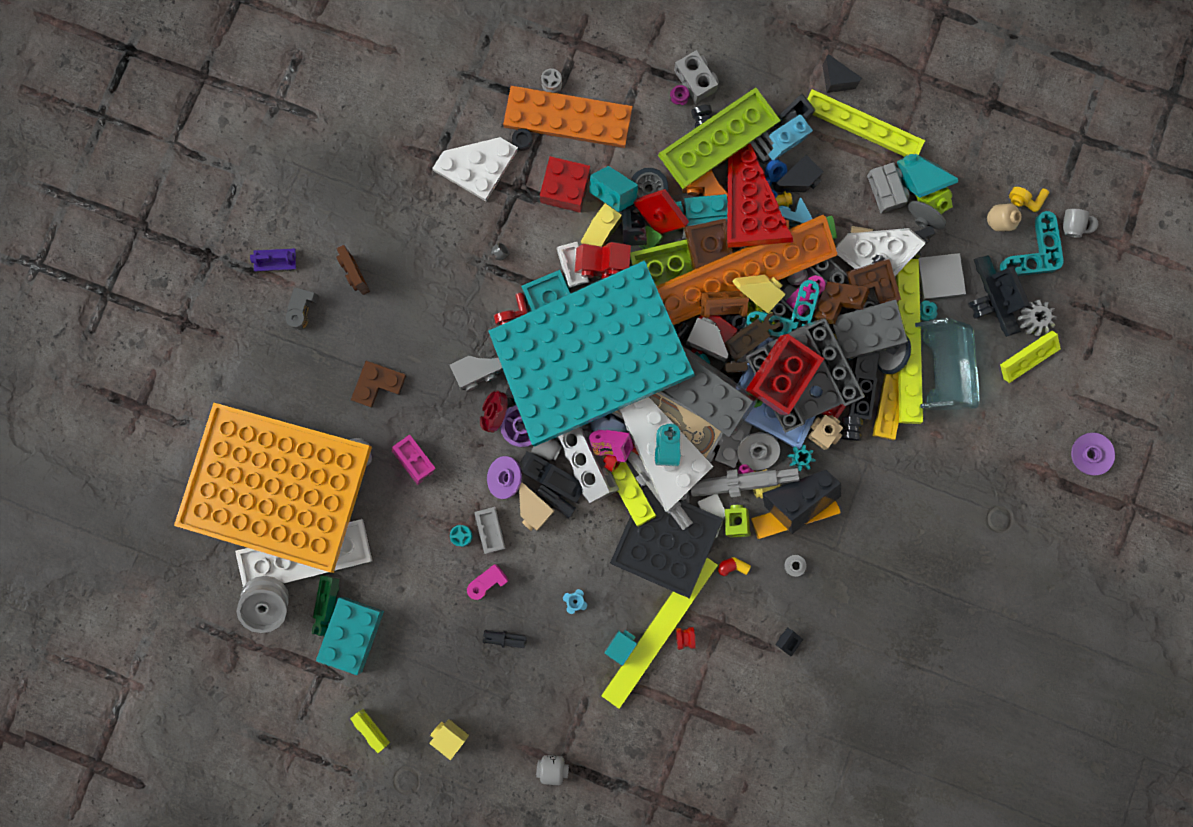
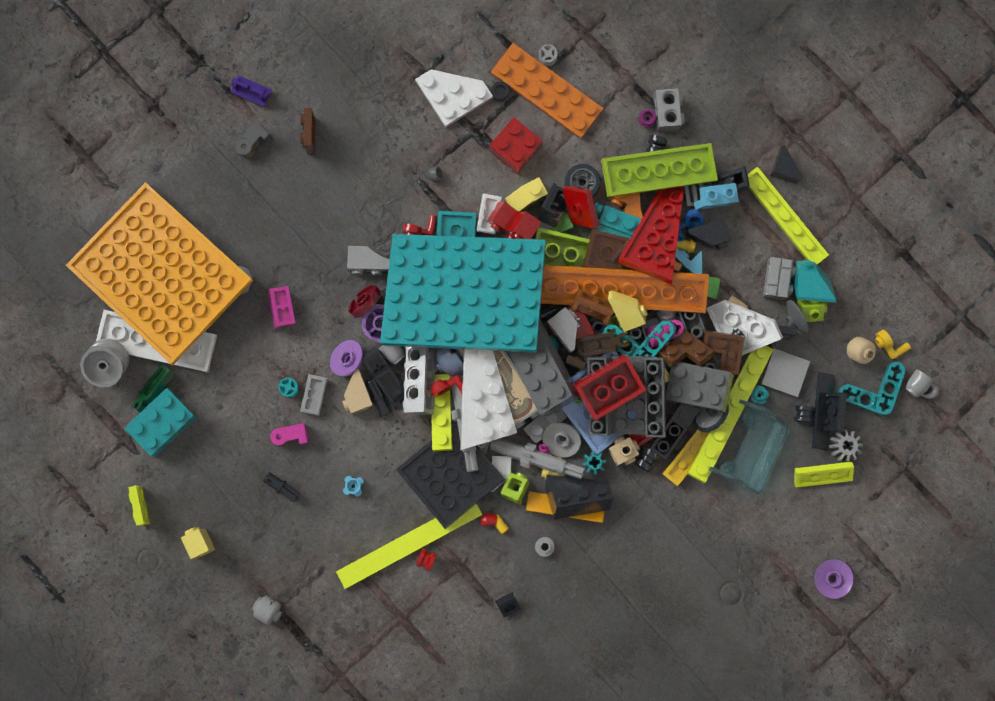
camera: 20 degrees right, 0 degrees up
reddish brown plate [351,361,406,408] -> none
teal brick [589,166,638,212] -> none
dark pink leg [589,430,633,462] -> none
teal brick [604,630,637,666] -> none
teal piece [655,423,681,466] -> none

